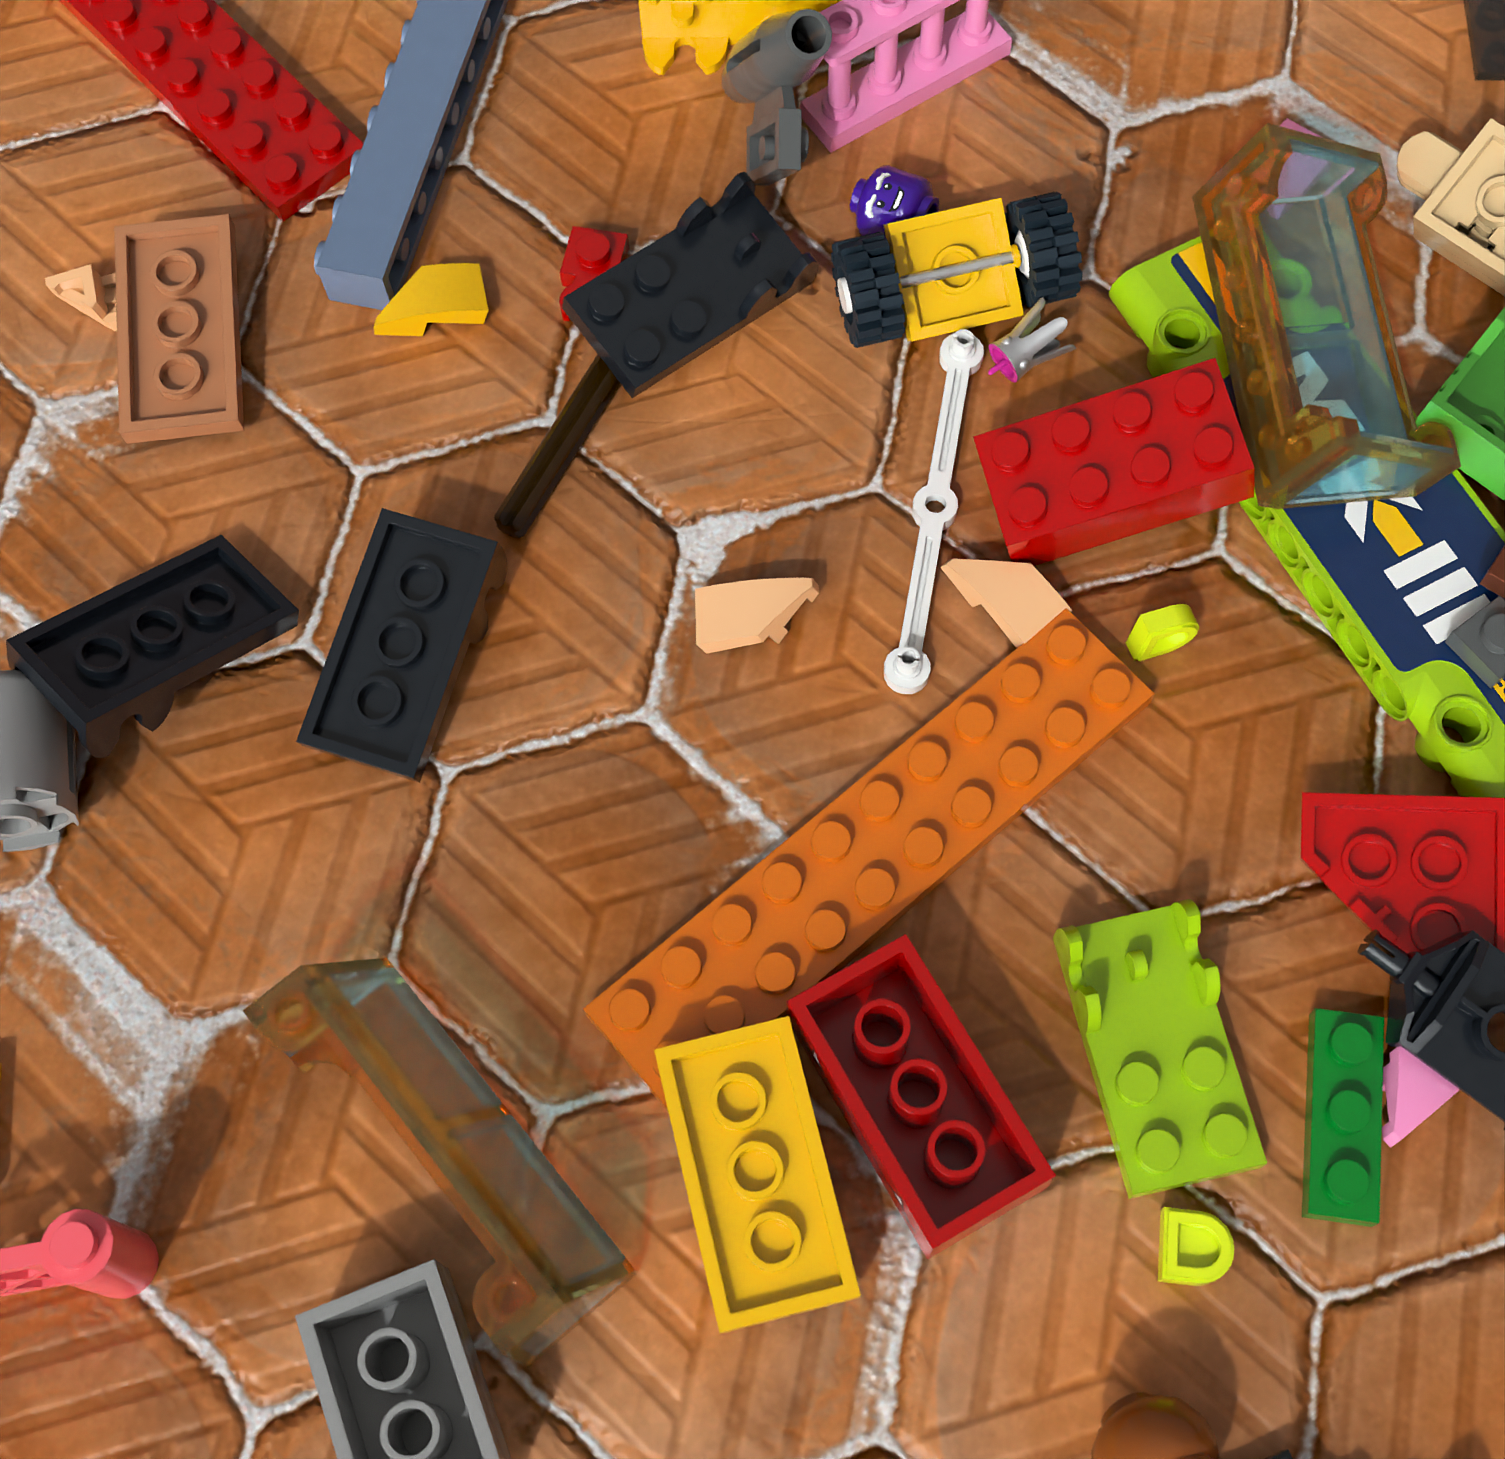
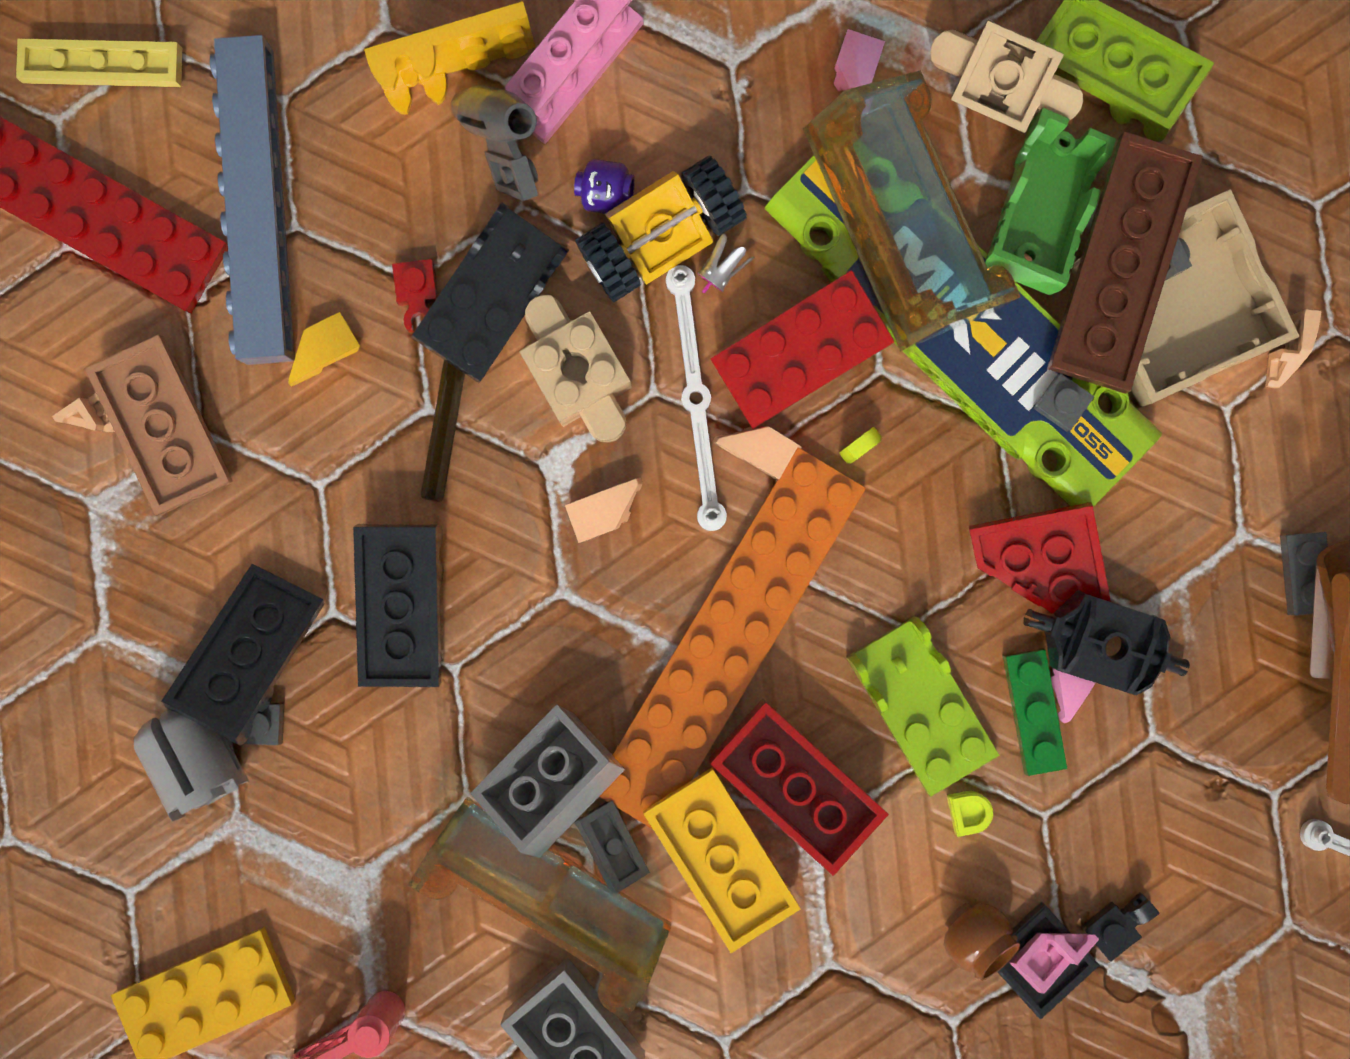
camera: 25 degrees left, 20 degrees up
none -> dark grey plate [244,703,284,745]
none -> light grey brick [470,705,625,858]
none -> tan brick [519,295,632,442]
none -> dark grey plate [575,800,650,894]

